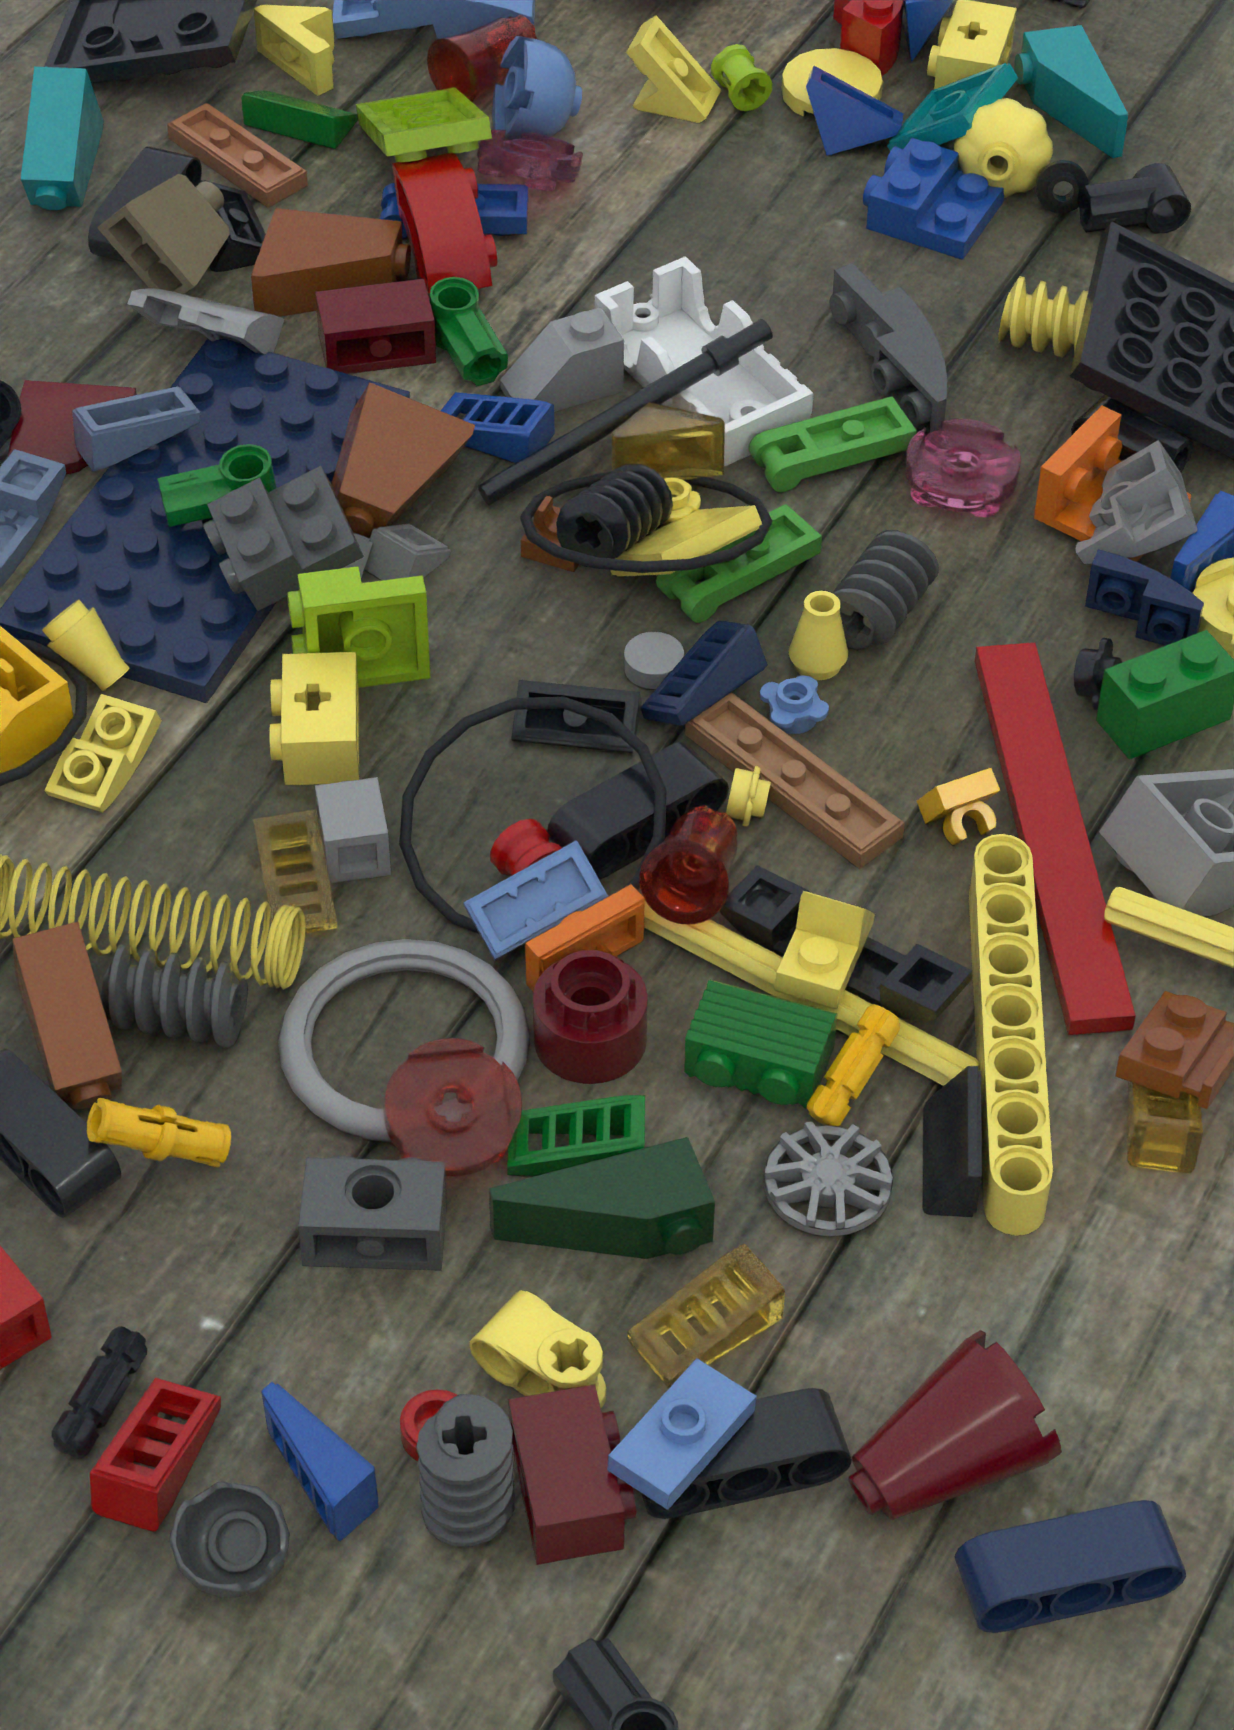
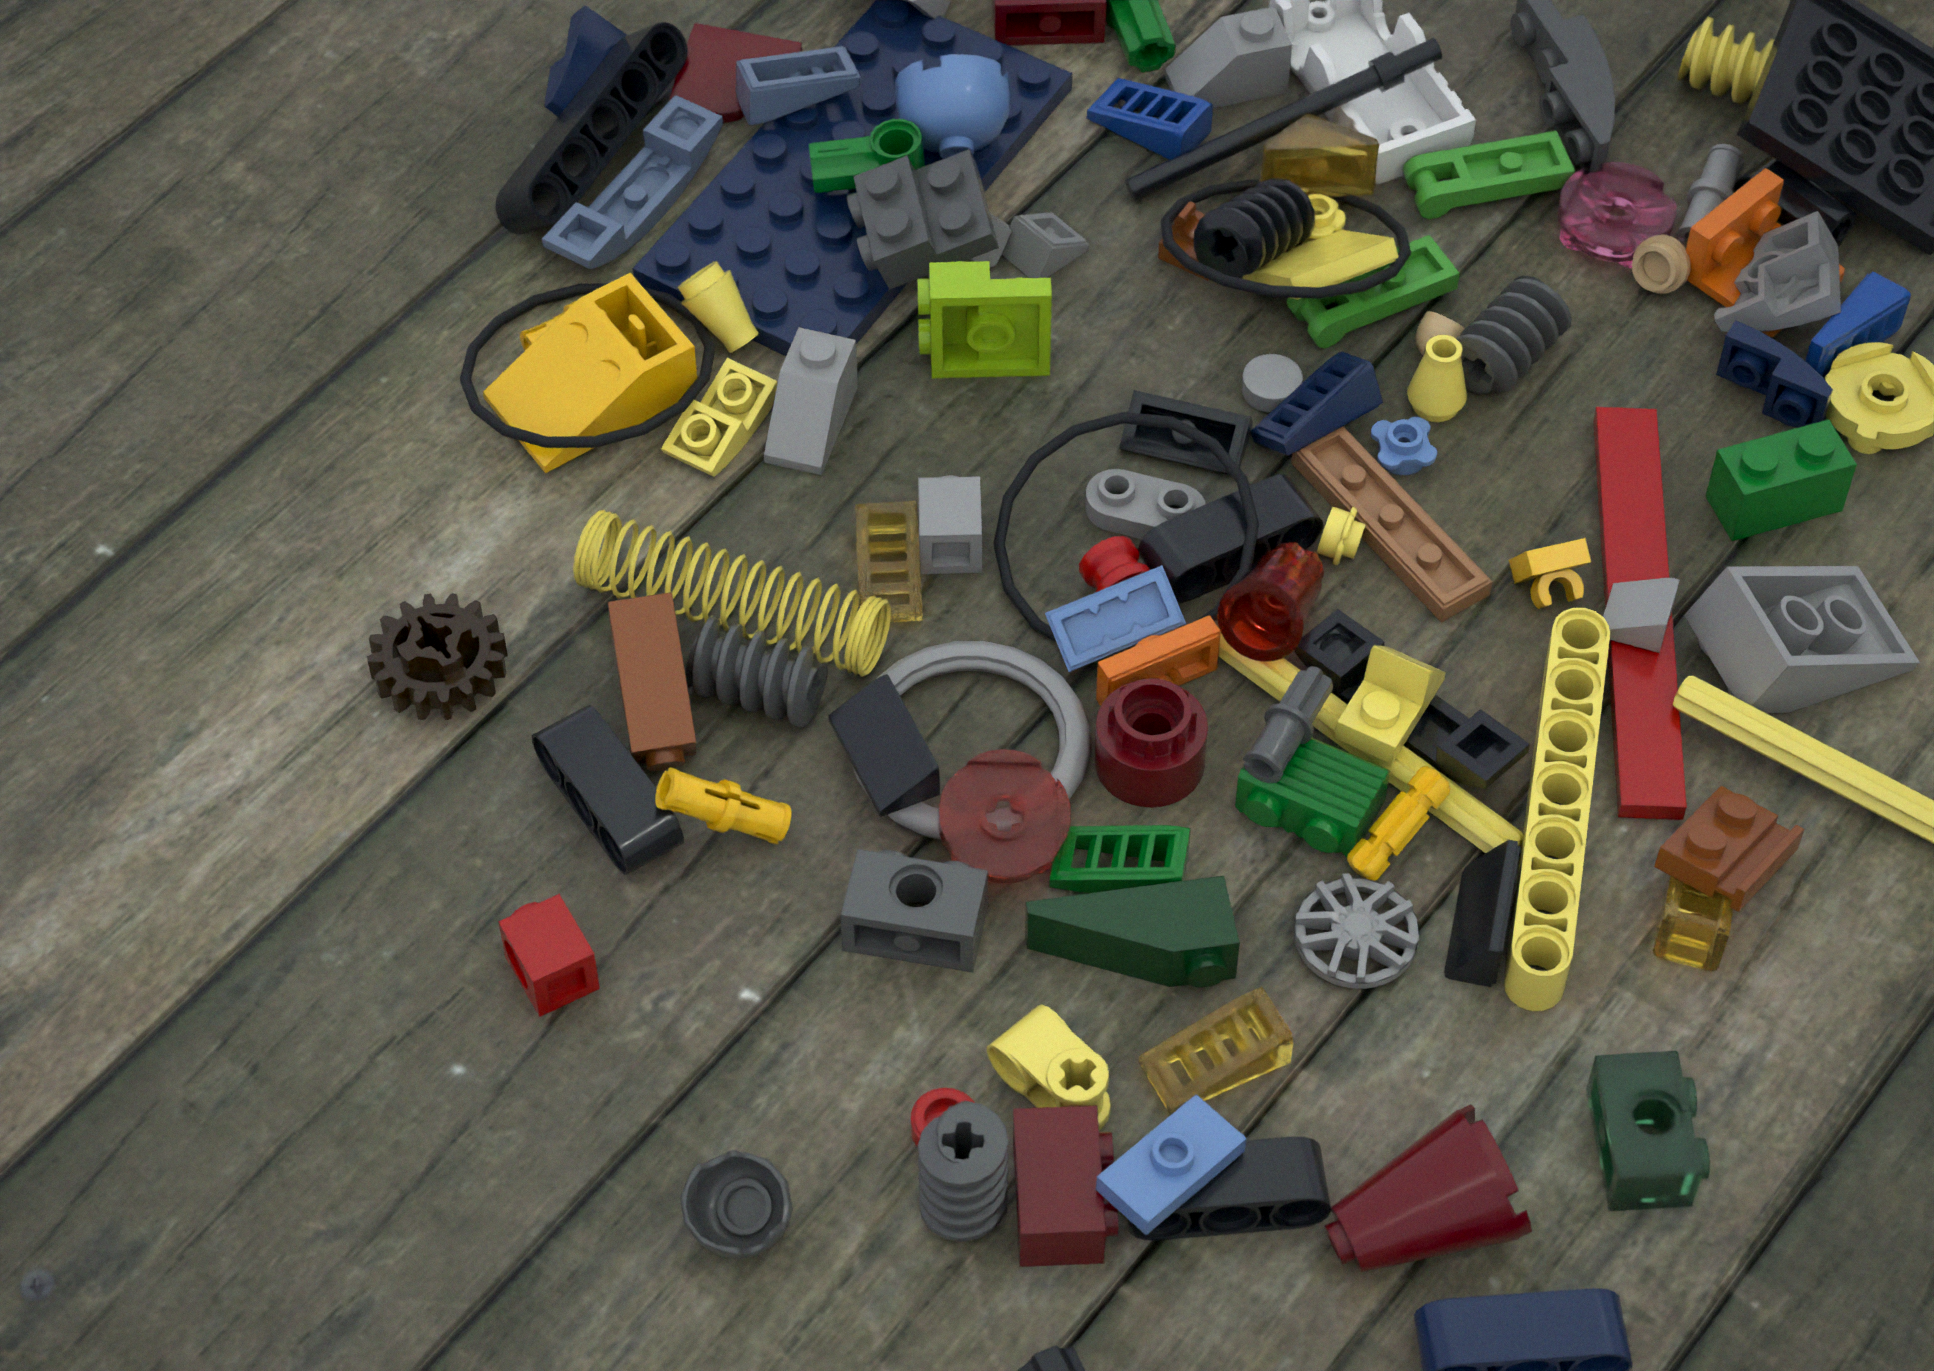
camera: 10 degrees right, 5 degrees up
black axle [51,1326,147,1459] -> none
red slope [90,1378,221,1532] -> none
blue slope [261,1382,379,1541] -> none
light yellow brick [270,652,359,785] -> none
dark orange slope [331,382,475,538] -> none
black plate [1074,638,1122,710] -> none
none -> light grey slope [764,327,858,476]
none -> black slope [828,674,940,817]
none -> medium blue cylinder [895,54,1011,159]
none -> light grey plate [1085,469,1206,539]
none -> dark grey axle [1243,666,1333,783]
none -> tan hinge [1415,311,1465,355]
none -> clear green brick [1586,1051,1710,1212]
none -> light grey slope [1603,578,1680,653]
none -> tan plate [1632,235,1691,294]
none -> light grey pin [1676,144,1745,248]

